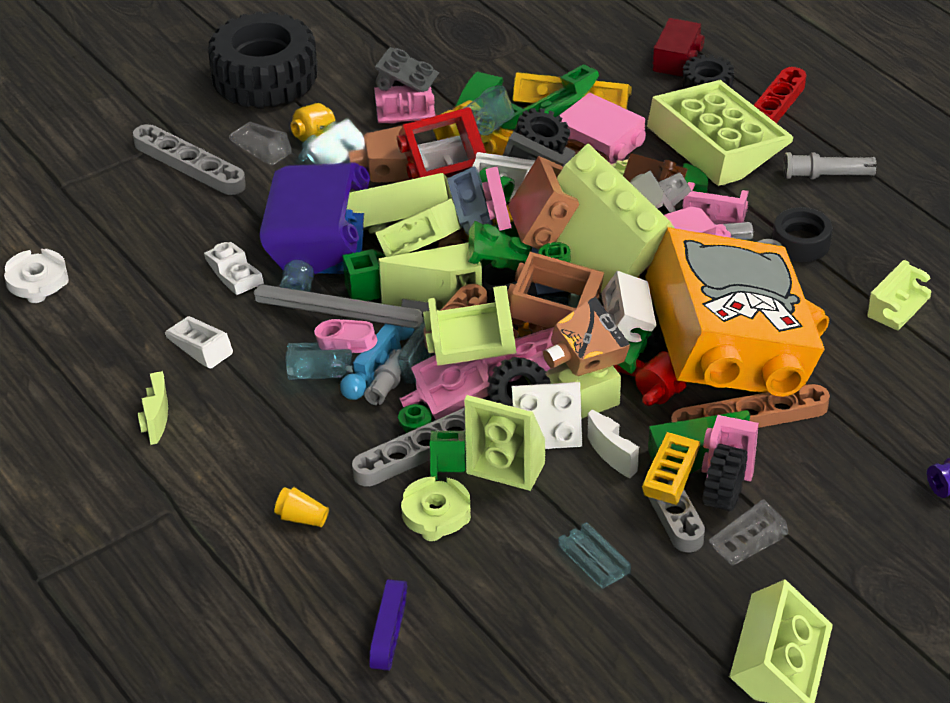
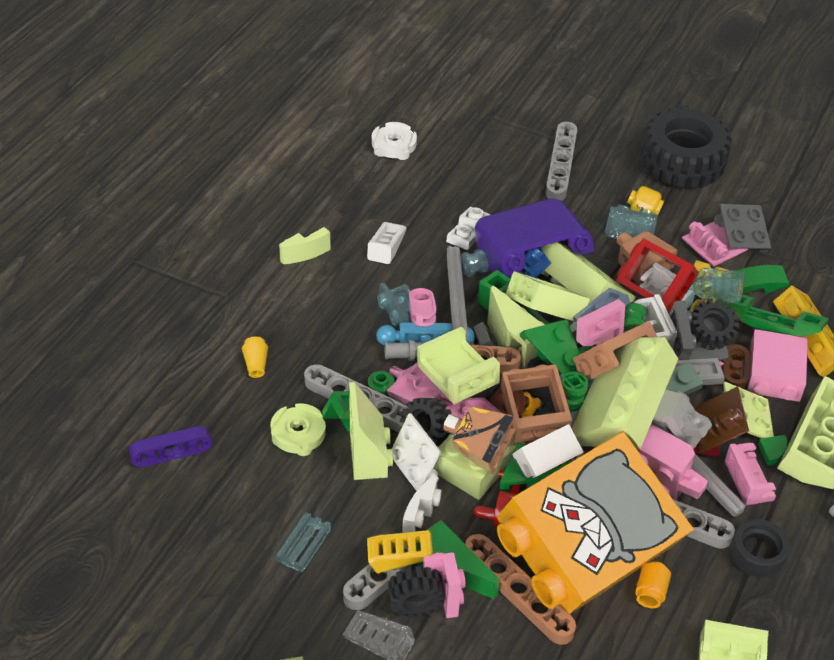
camera: 60 degrees right, 5 degrees up
clear slope [229,122,292,165] -> none

